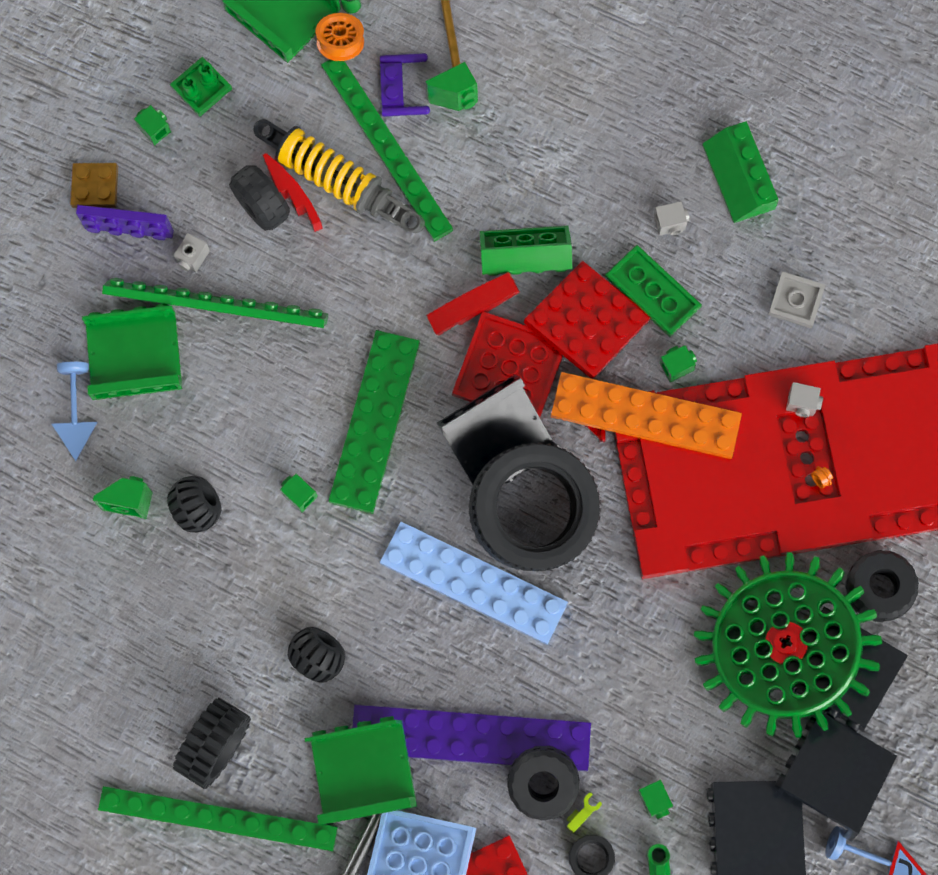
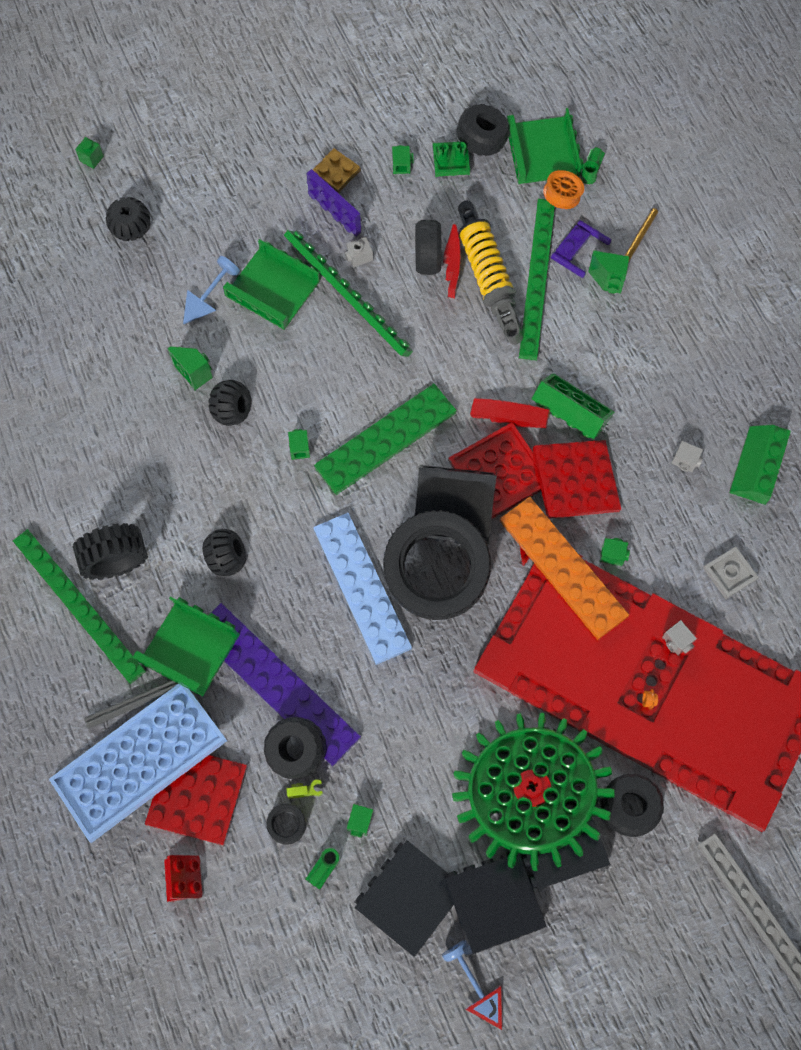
camera: 35 degrees right, 5 degrees down
green piece [605,245,702,337] -> none
none -> black tyre [456,104,510,156]

